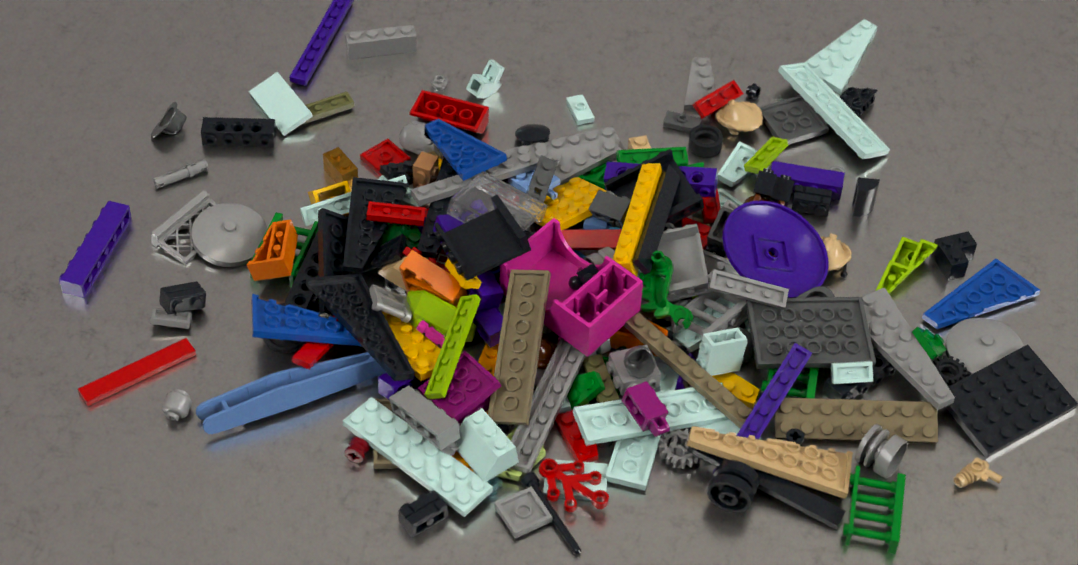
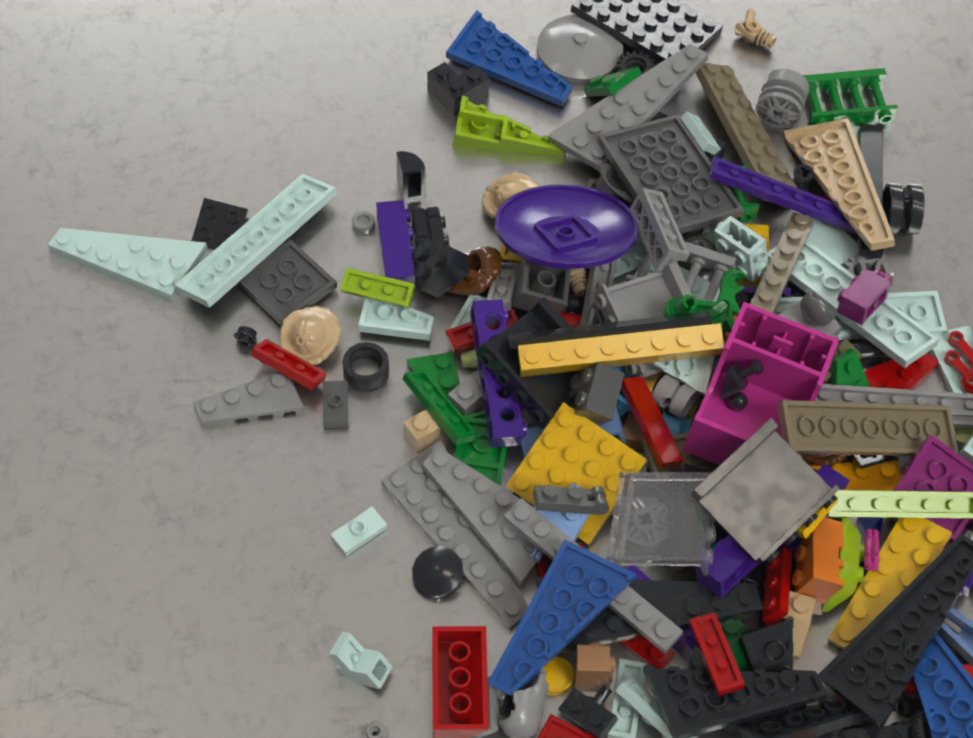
camera: 110 degrees left, 10 degrees up
light grey plate [369,284,412,323] -> none

